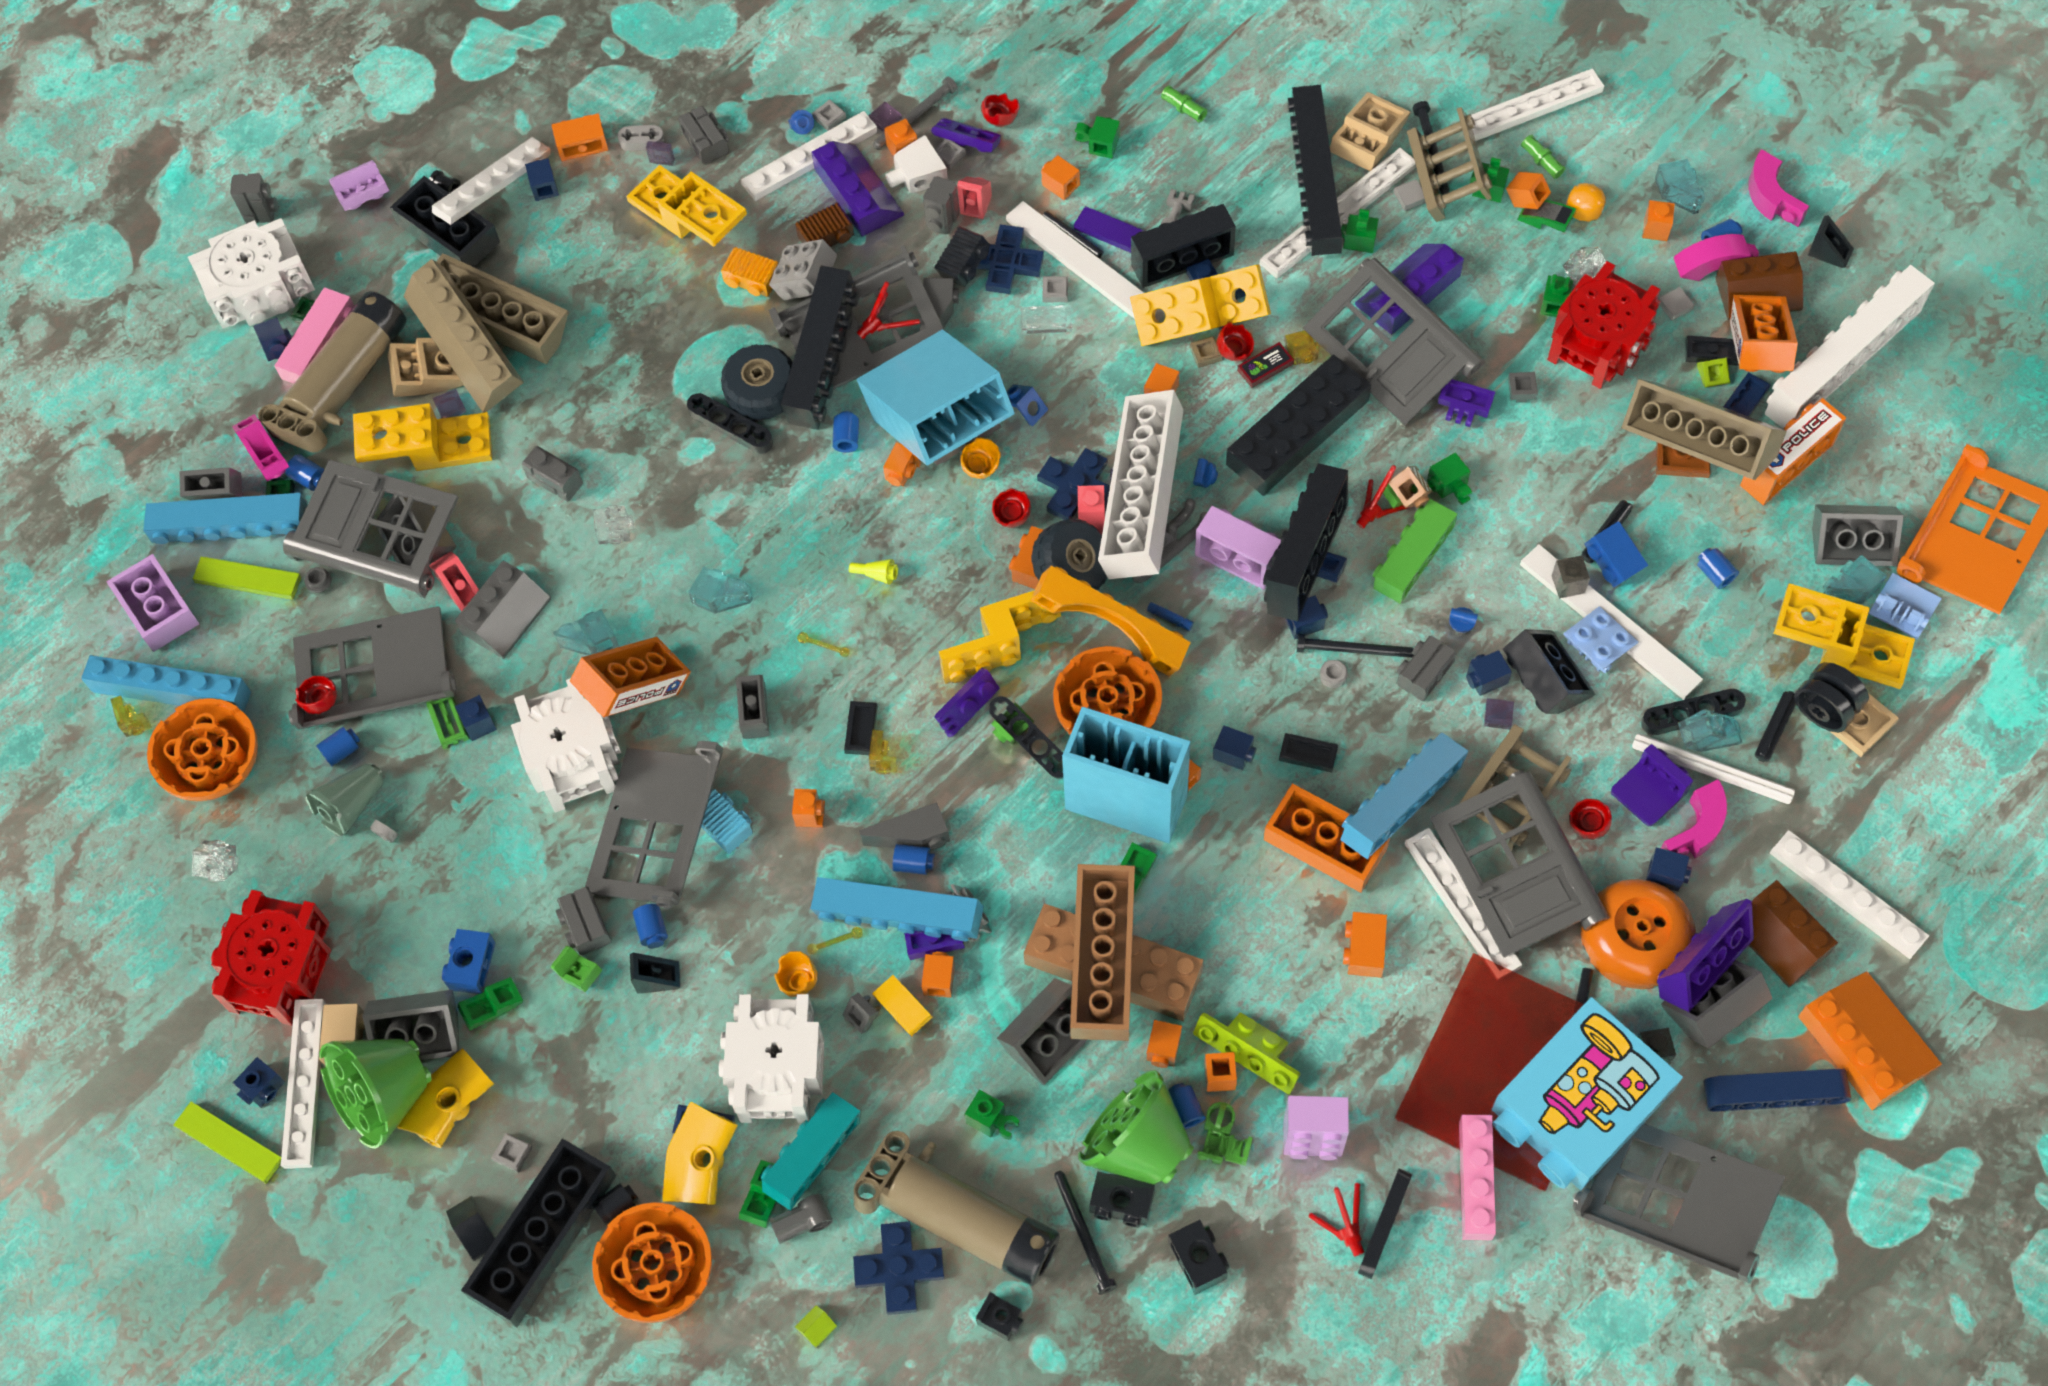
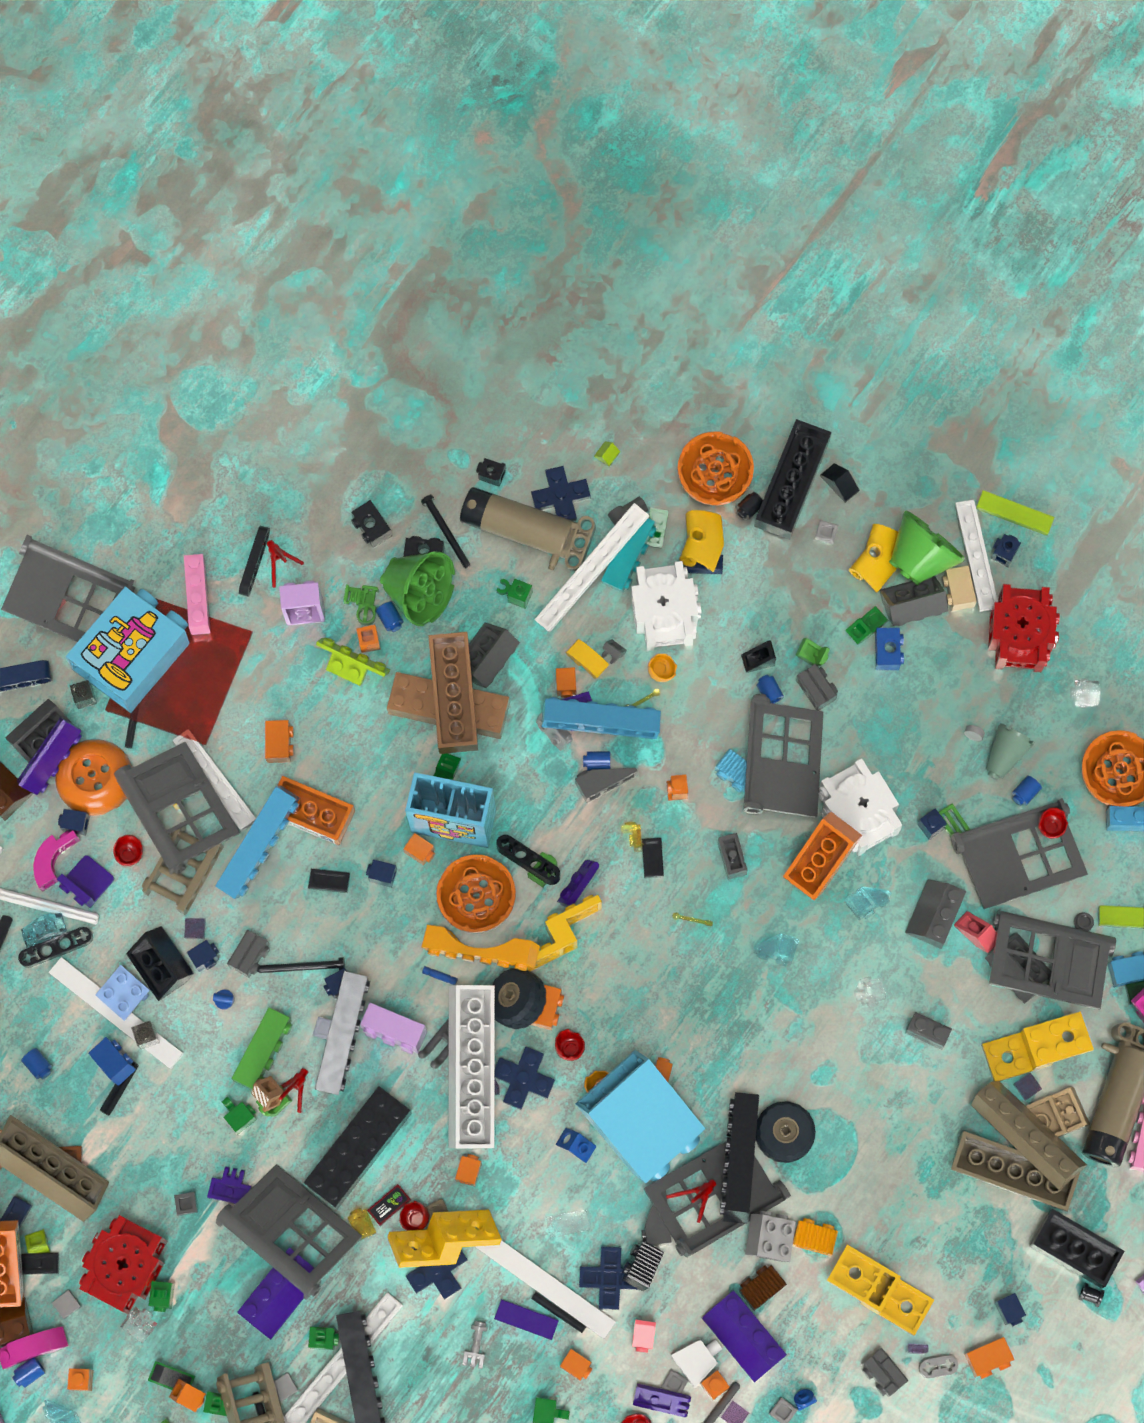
camera: 170 degrees right, 10 degrees up
blue brick [285,454,324,491] -> none
white plate [432,137,550,224] -> none
black beam [687,393,773,454] -> none
white plate [741,111,878,201] -> none
blue brick [832,411,859,453] -> none
neon yellow cone [849,559,898,585] -> none
dark grey brick [923,176,959,234] -> none
light grey tile [1042,276,1068,302] -> none
coral slope [1078,485,1105,535] -> none
black brick [1131,203,1236,288] -> none
orange brick [1146,1020,1182,1068] -> none
blue plate [1193,458,1218,488] -> none
light grey tile [1320,660,1347,688] -> none
light orange hair [1566,183,1606,222] -> none
none -> white tile [534,503,649,632]

